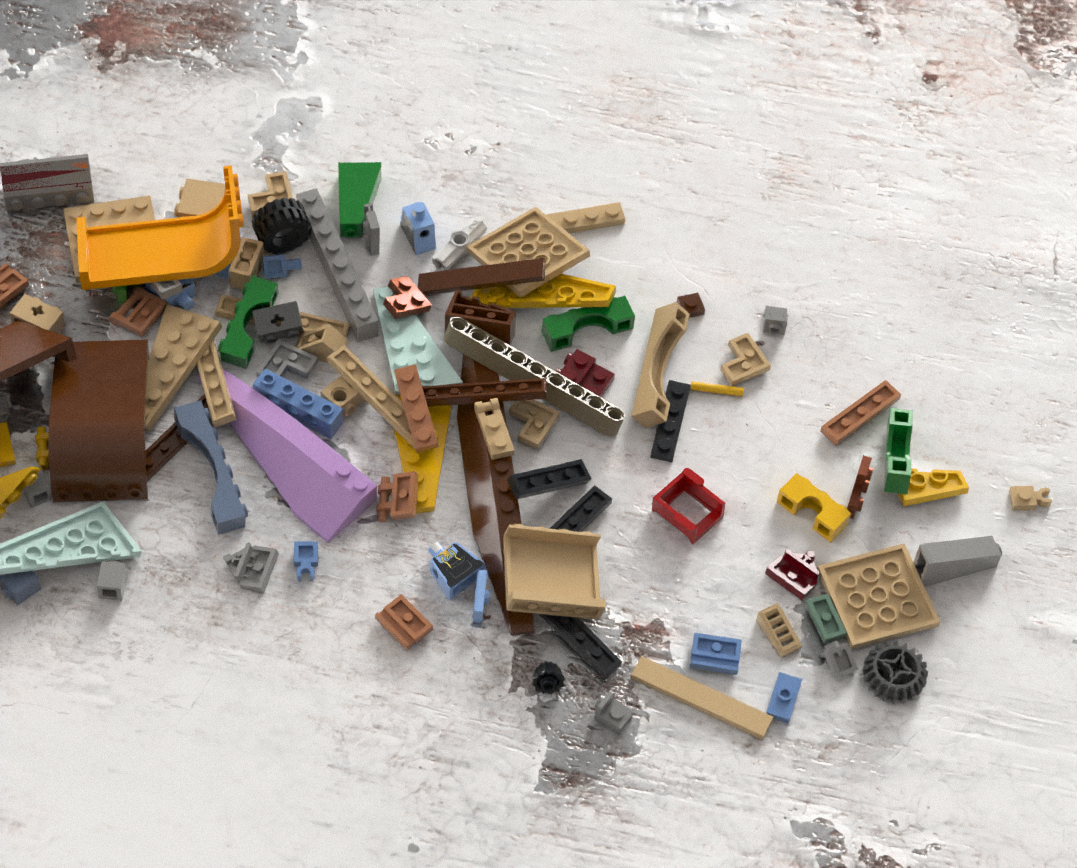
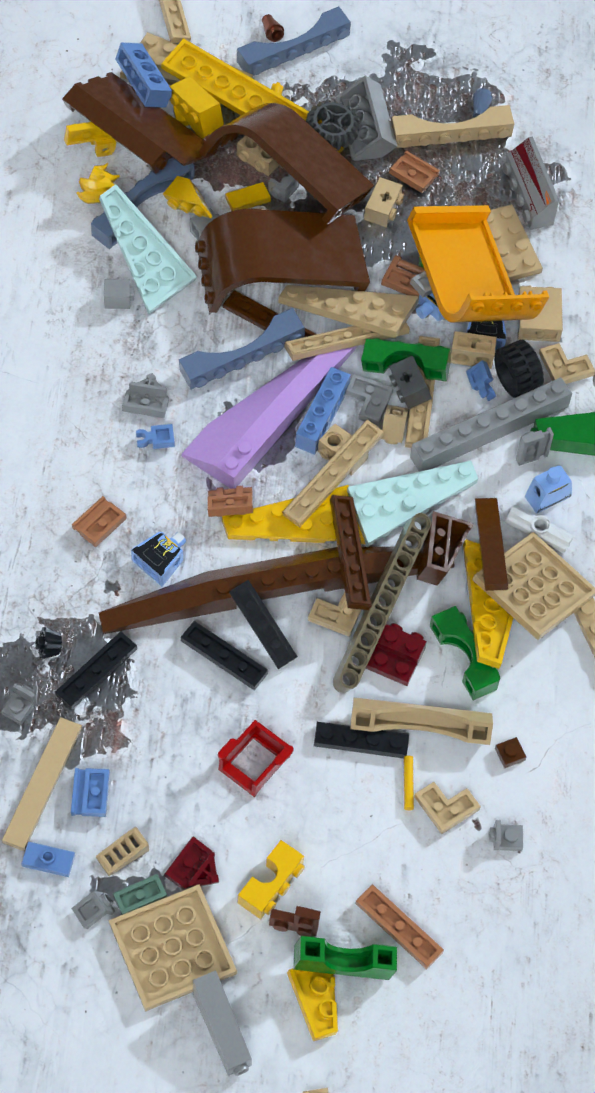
camera: 85 degrees right, 5 degrees up
plate [383,276,432,319] -> none
nougat plate [394,364,439,453] -> none
light blue plate [473,570,490,624] -> none
tan plate [474,398,514,460] -> none
tan panel [503,524,606,620] -> none
dark grey gear [862,641,928,704] -> none

